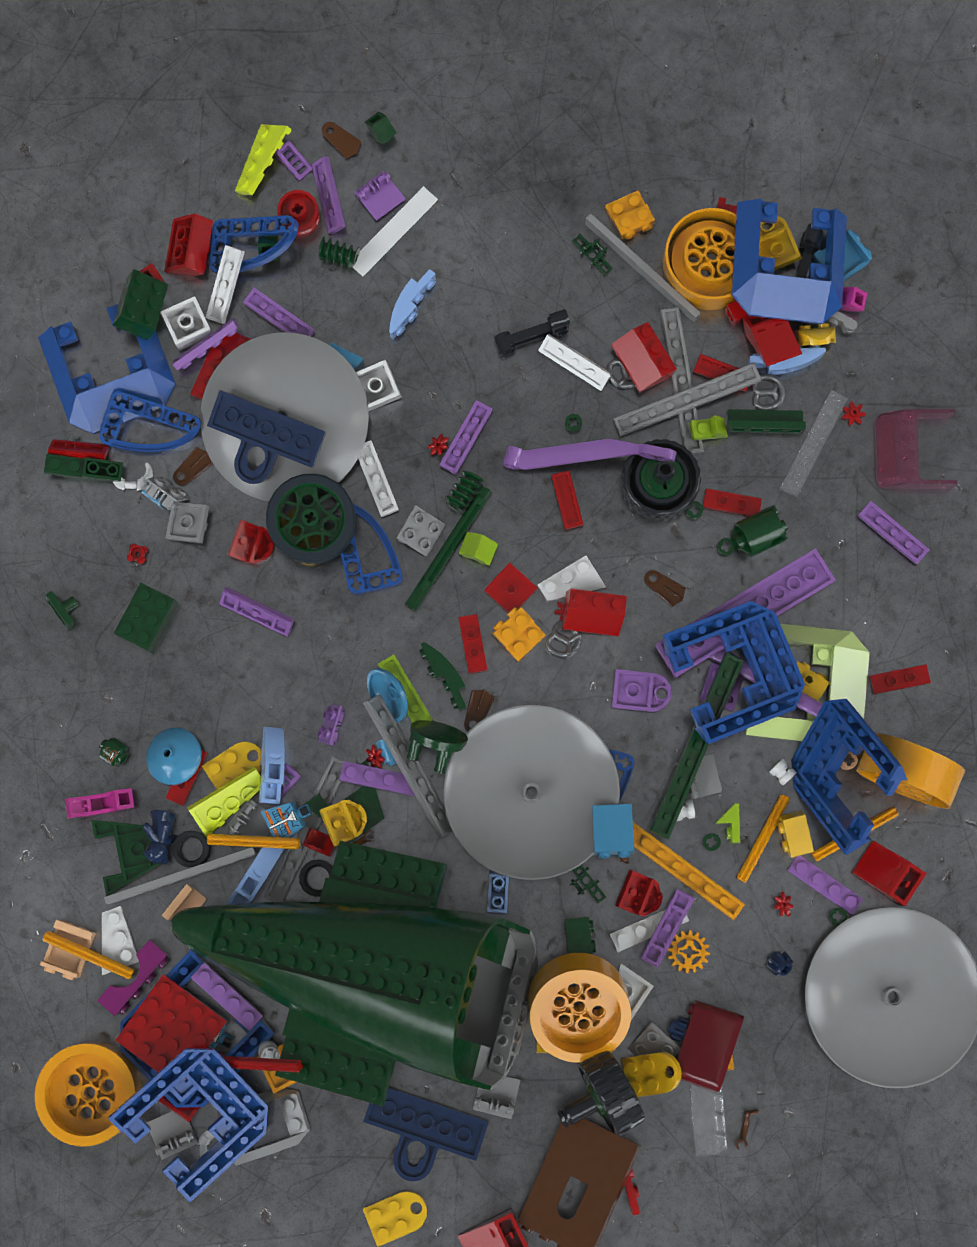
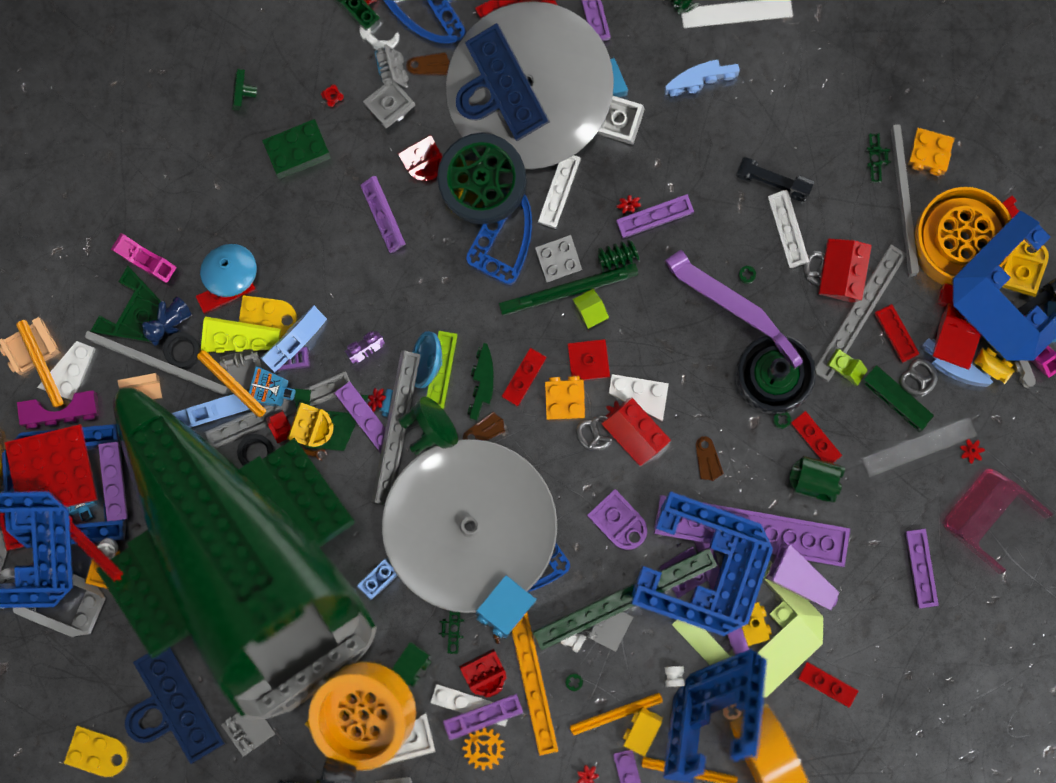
camera: 40 degrees right, 0 degrees up
dark green head [99,737,129,766] -> none
red plate [551,470,584,530] -> none
light grey tile [613,363,762,437] -> none
lime slope [714,803,740,843] -> none
dark green bush [717,538,735,556] -> none
none -> slope [765,544,839,610]

